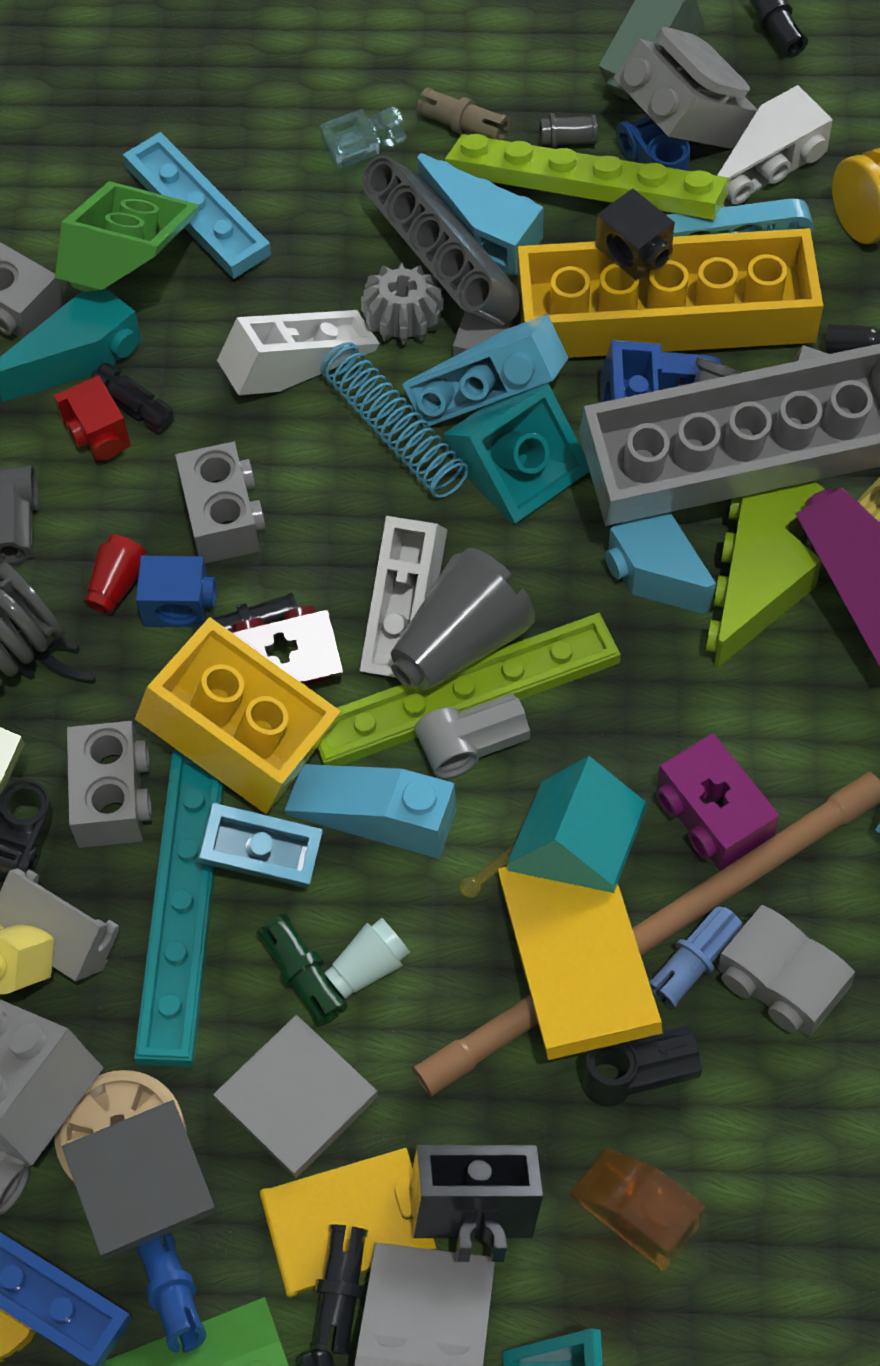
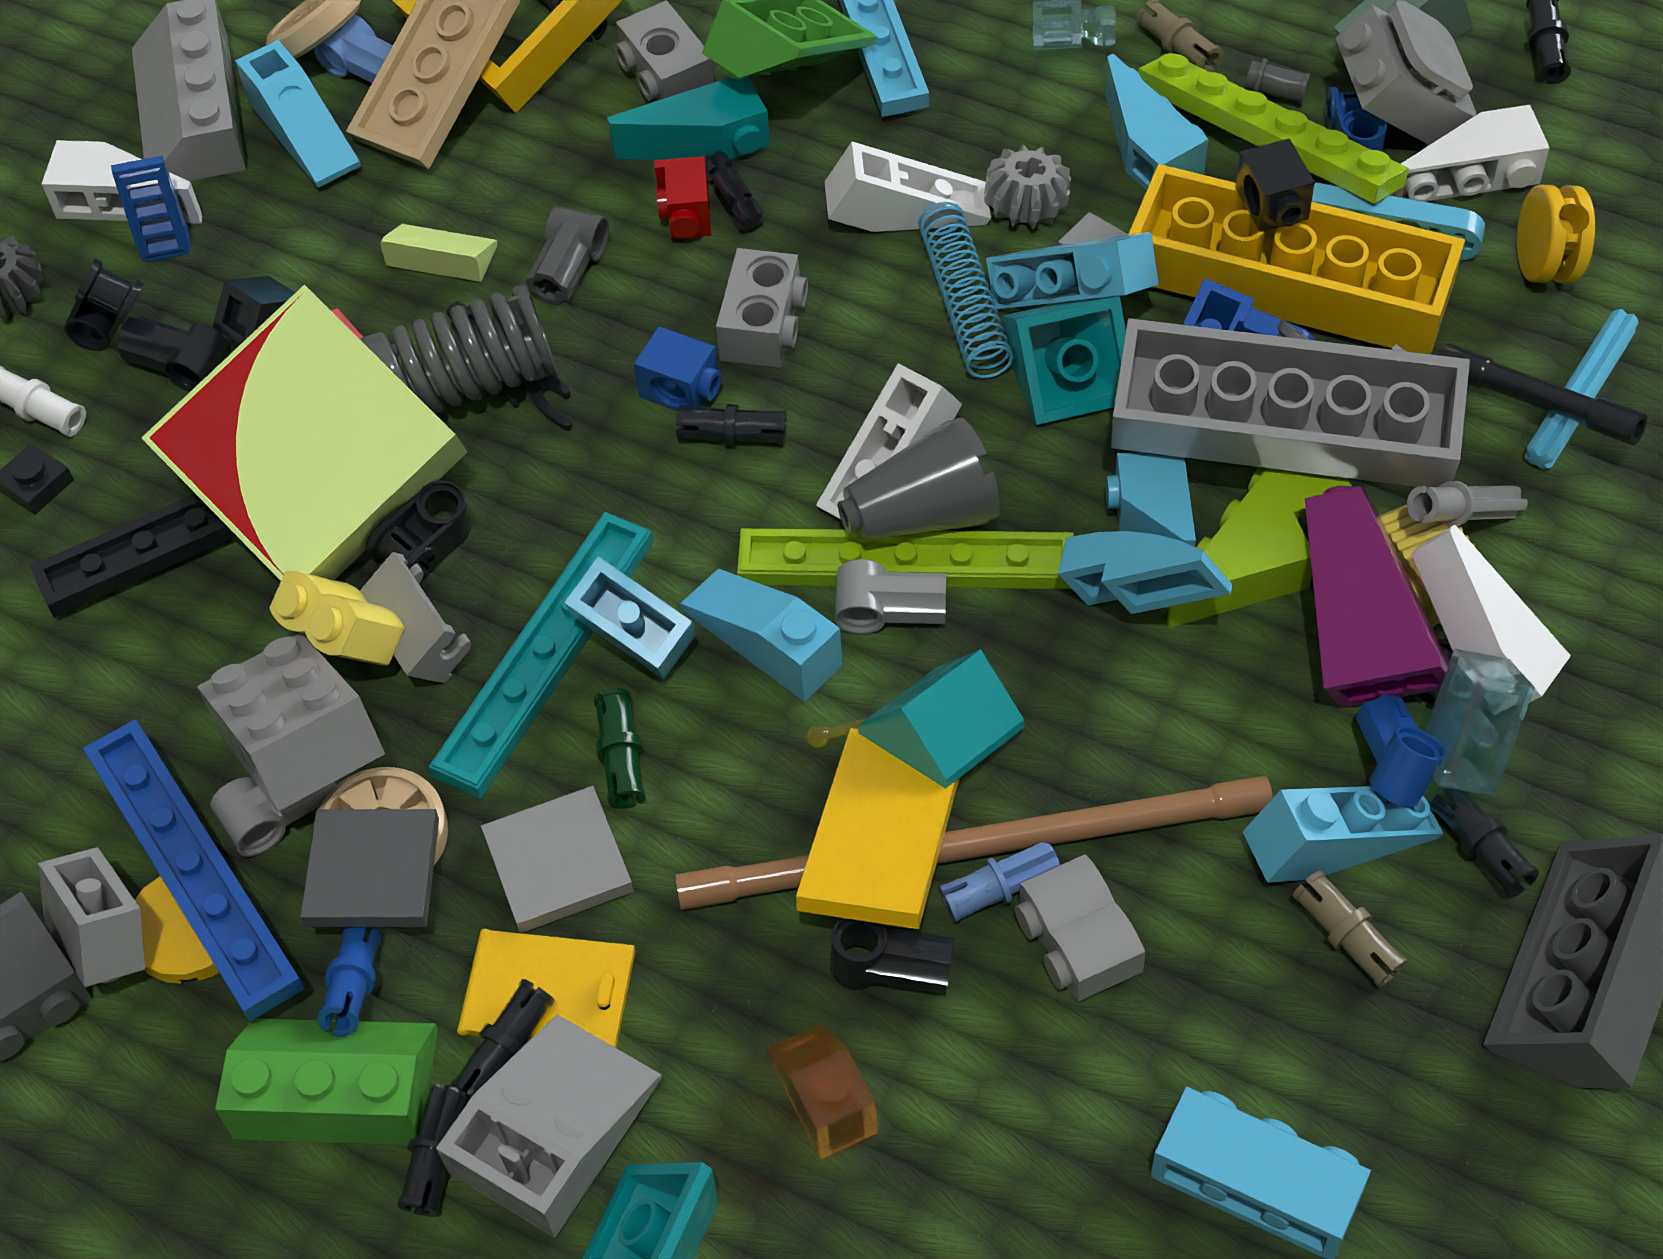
camera: 25 degrees right, 5 degrees down
light grey brick [67,721,152,848] -> none
red cone [84,534,147,615] -> none
yellow slope [135,617,341,814] -> none
brick [231,605,343,686] -> none
light aqua cone [324,918,410,999] -> none
dark grey beam [362,156,521,326] -> none
black brick [409,1145,543,1262] -> none
magenta brick [656,733,780,871] -> none
none -> medium azure slope [1058,531,1233,614]

